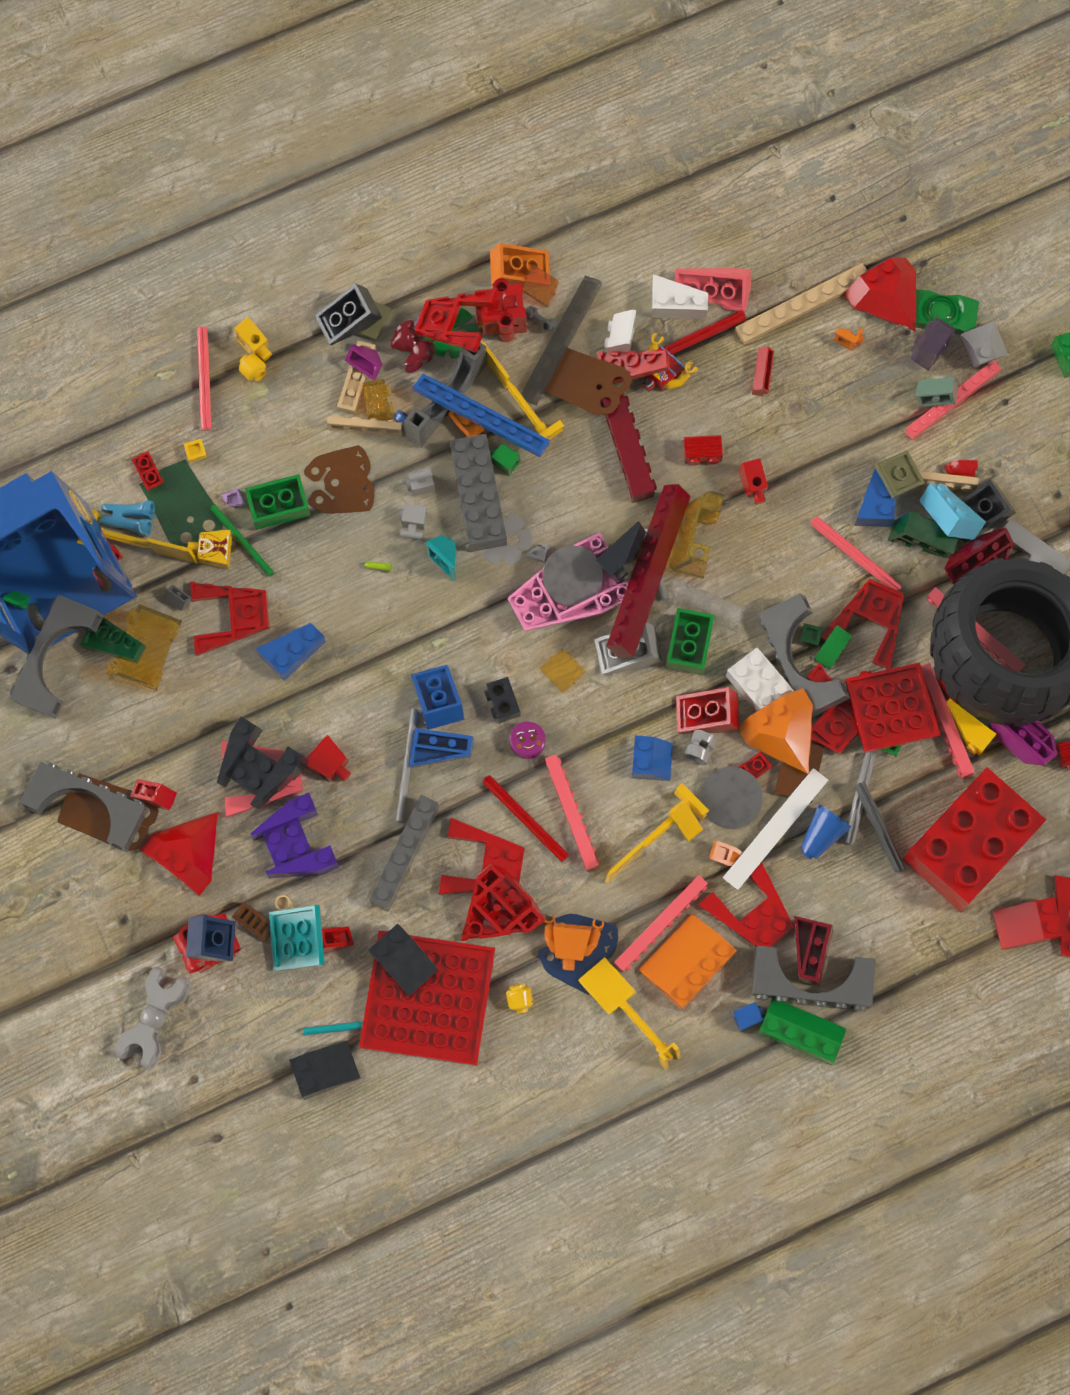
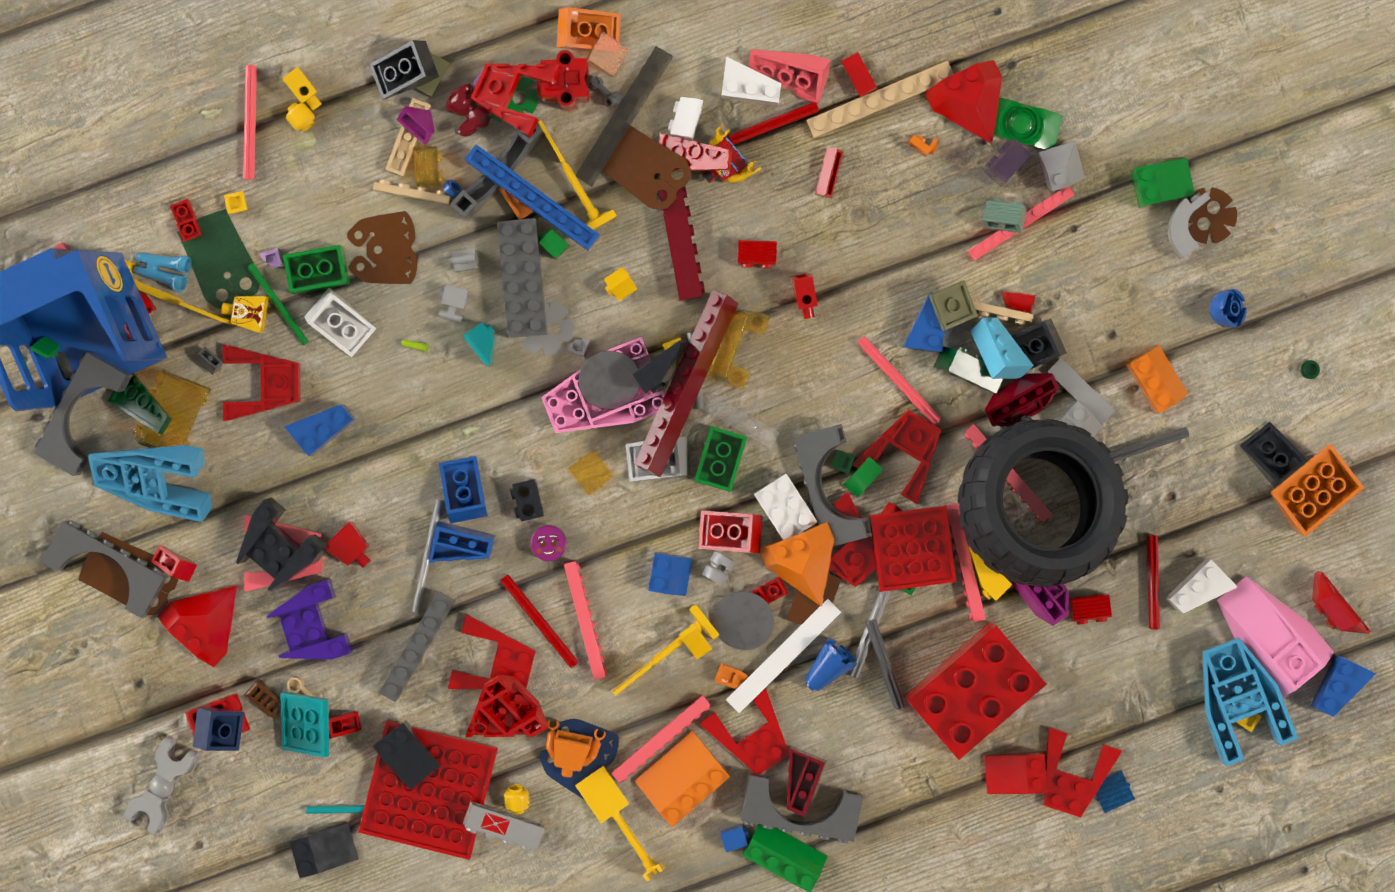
camera: 10 degrees right, 15 degrees up
none -> dark azure wedge [88,445,212,522]
none -> white slope [304,288,376,357]
none -> light grey brick [463,801,545,851]
none -> yellow brick [604,267,637,302]
none -> red slope [841,52,877,98]

